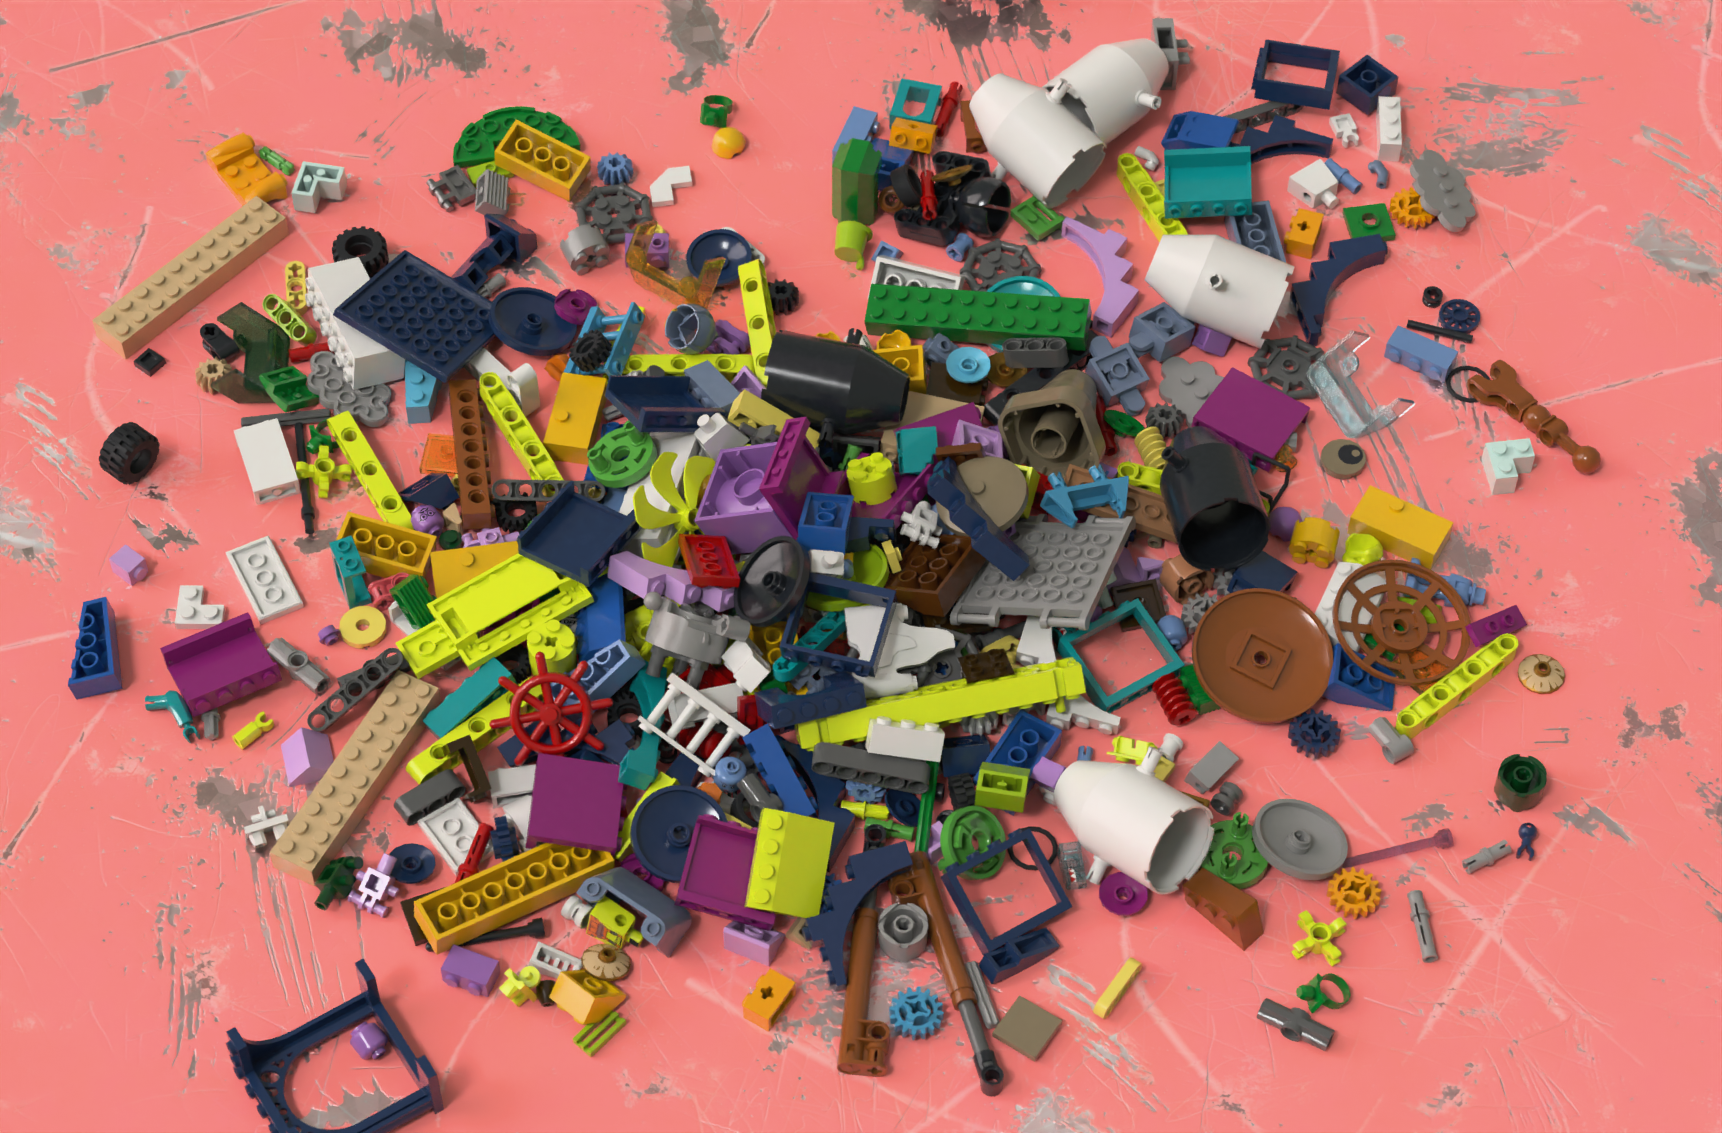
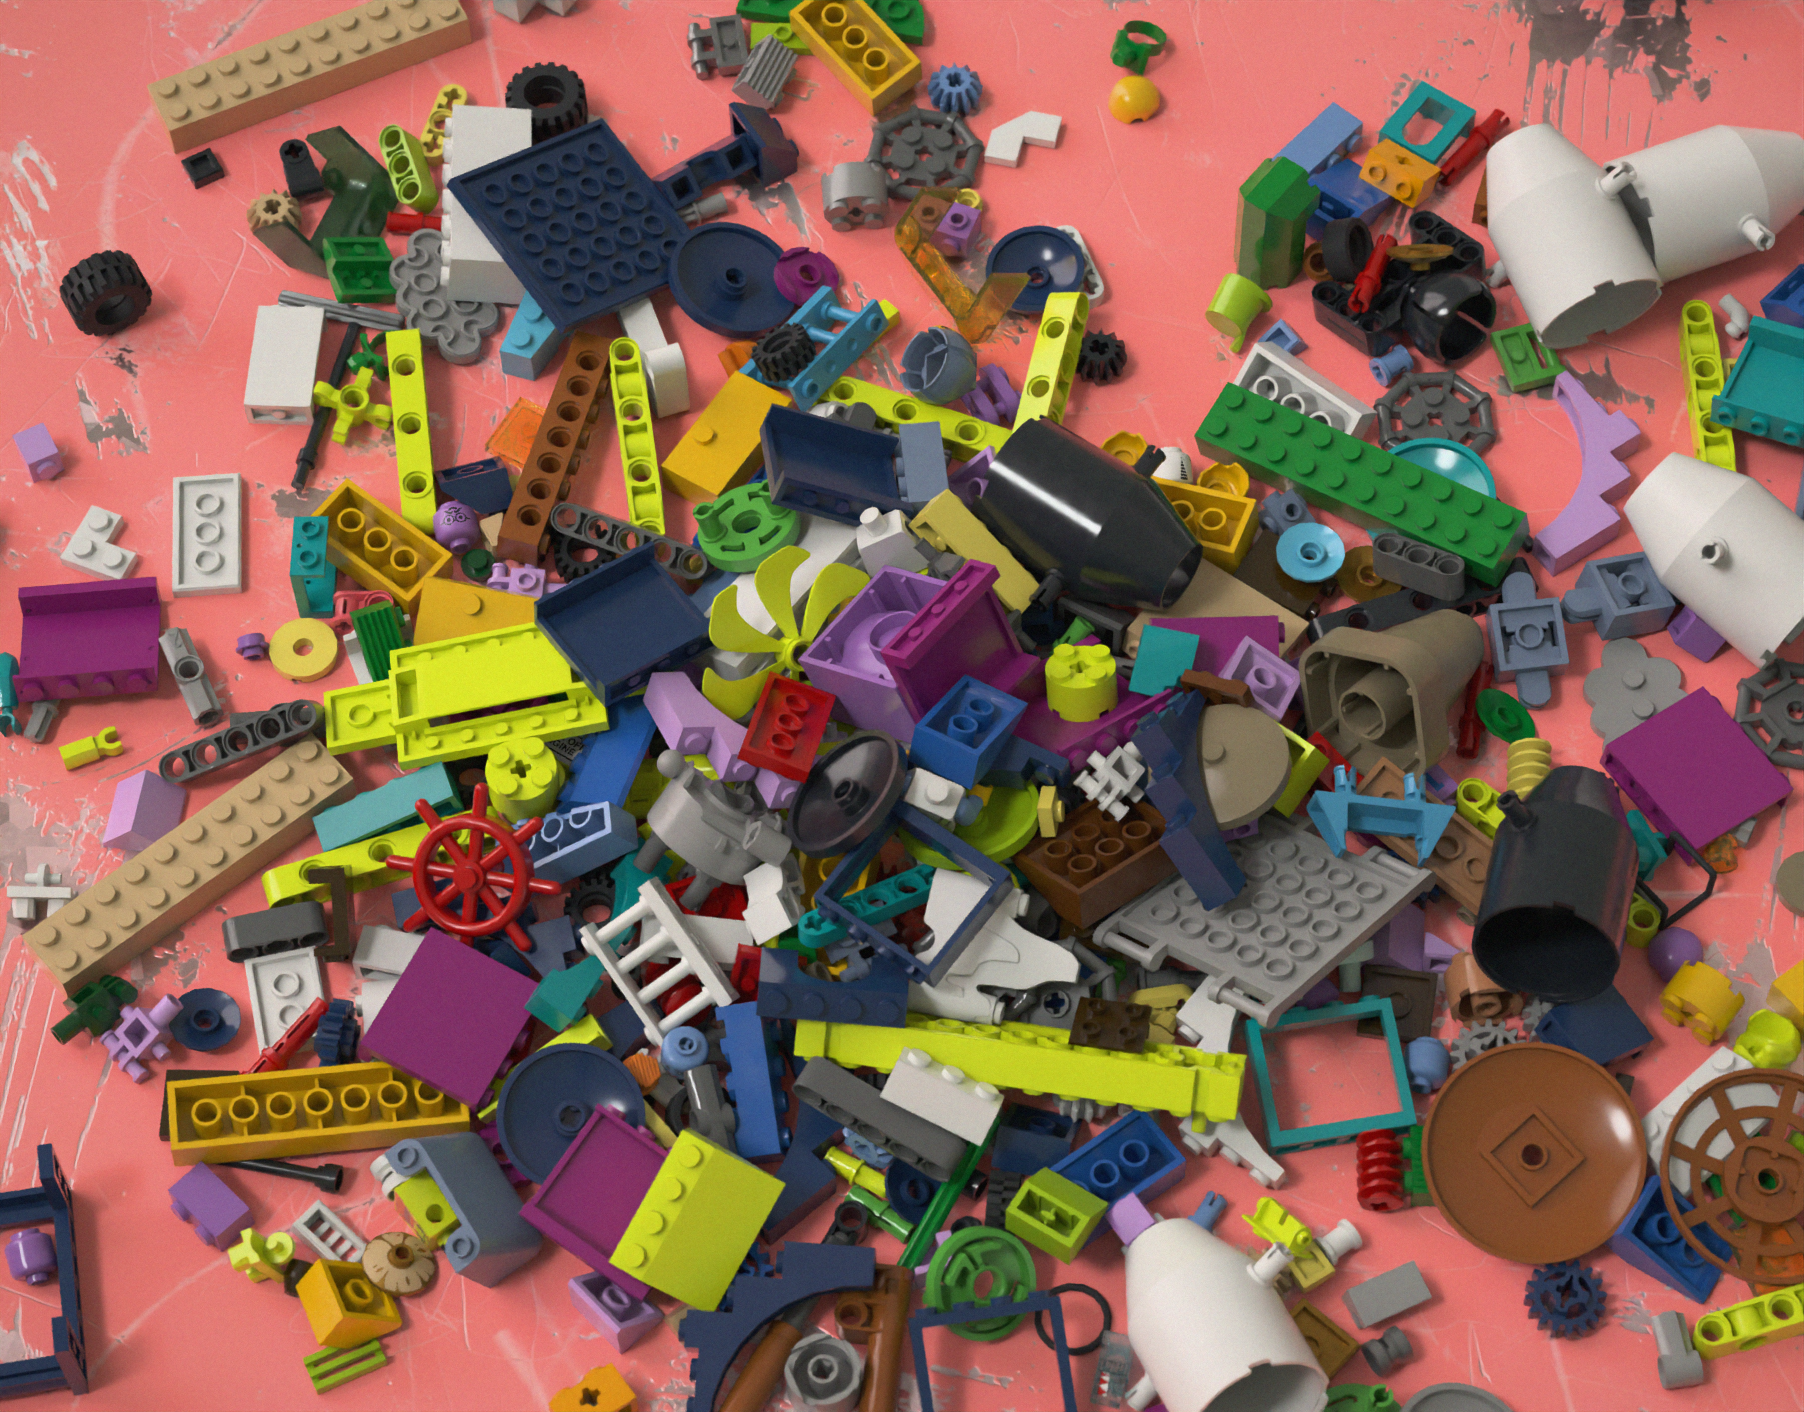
camera: 25 degrees right, 5 degrees up
dark grey gear [1145,402,1184,440] -> none

